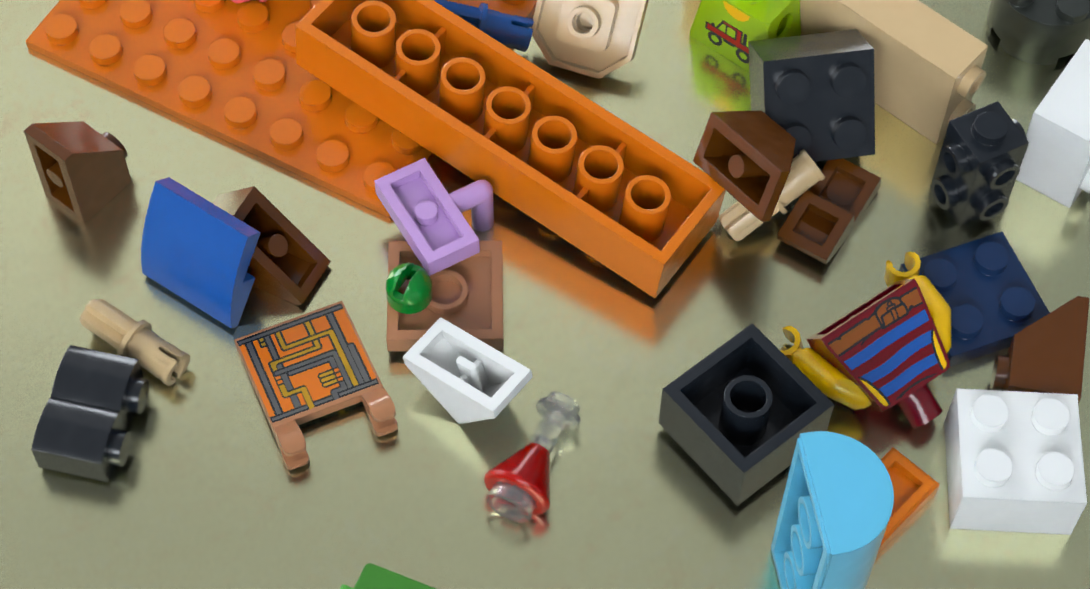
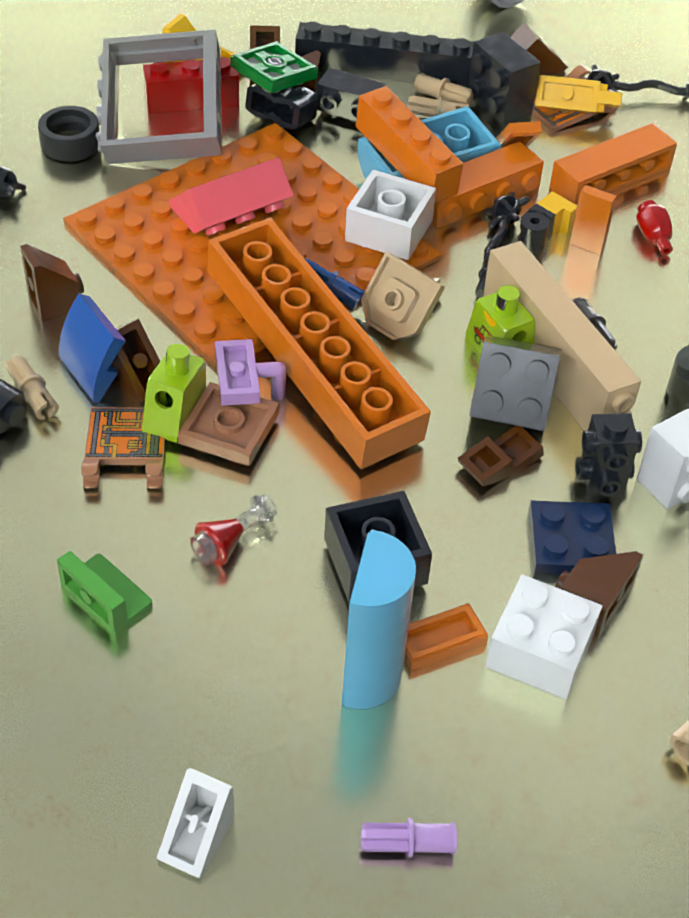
camera: 20 degrees right, 10 degrees down
green hinge [385,262,433,314] -> none
white slope [403,317,533,424] -> none
reddish brown slope [693,110,796,222] -> none
tan axle [719,149,826,241] -> none
torso [780,251,951,429] -> none
none -> lime torso [142,343,206,443]

